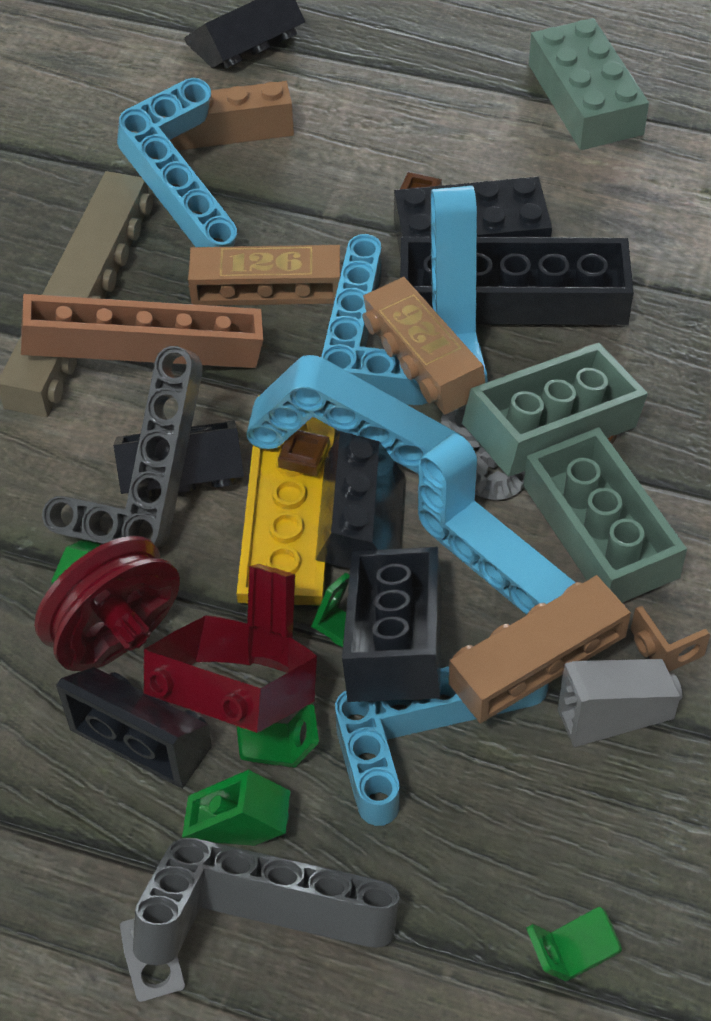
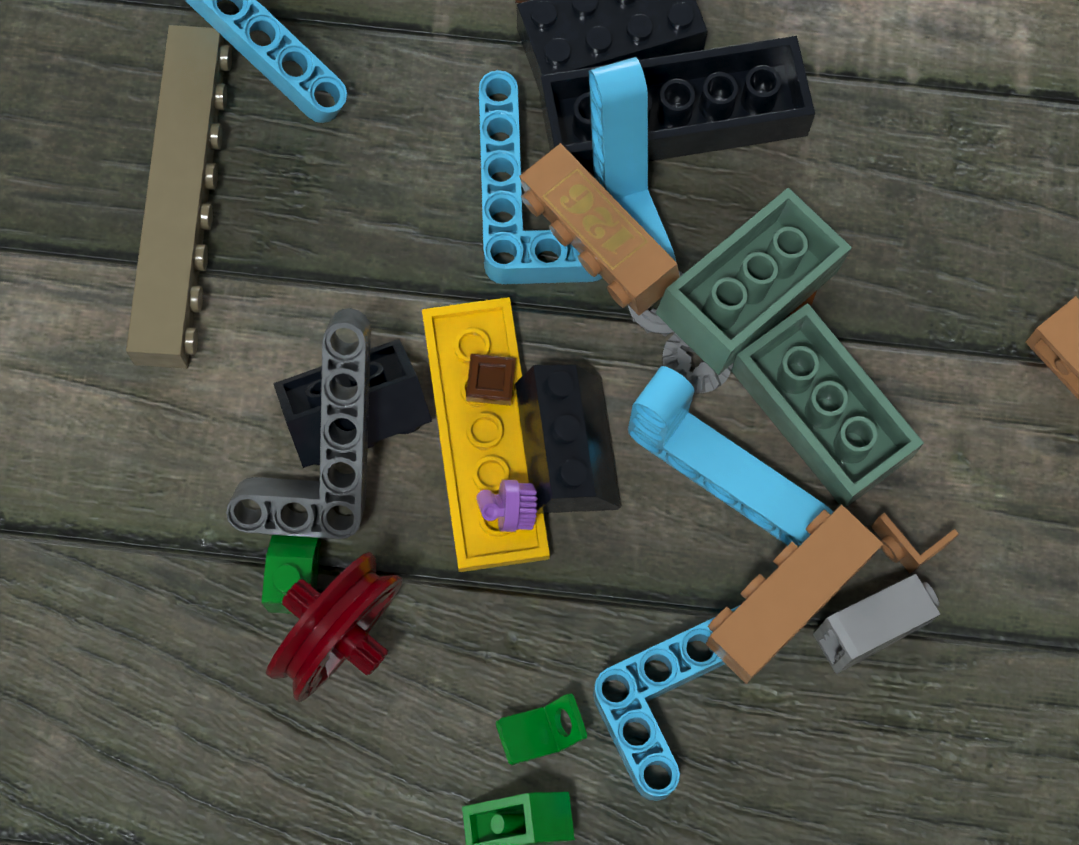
camera: 15 degrees left, 20 degrees up
nougat brick [21,294,263,368] -> none
black slope [56,667,212,789] -> none
dark red piece [144,564,317,733] -> none
medium nougat brick [188,245,341,306] -> none
medium azure beam [246,355,463,474] -> none
green bracket [311,572,350,647] -> none
black brick [342,547,442,702] -> none
none -> medium lavender piece [476,479,537,532]

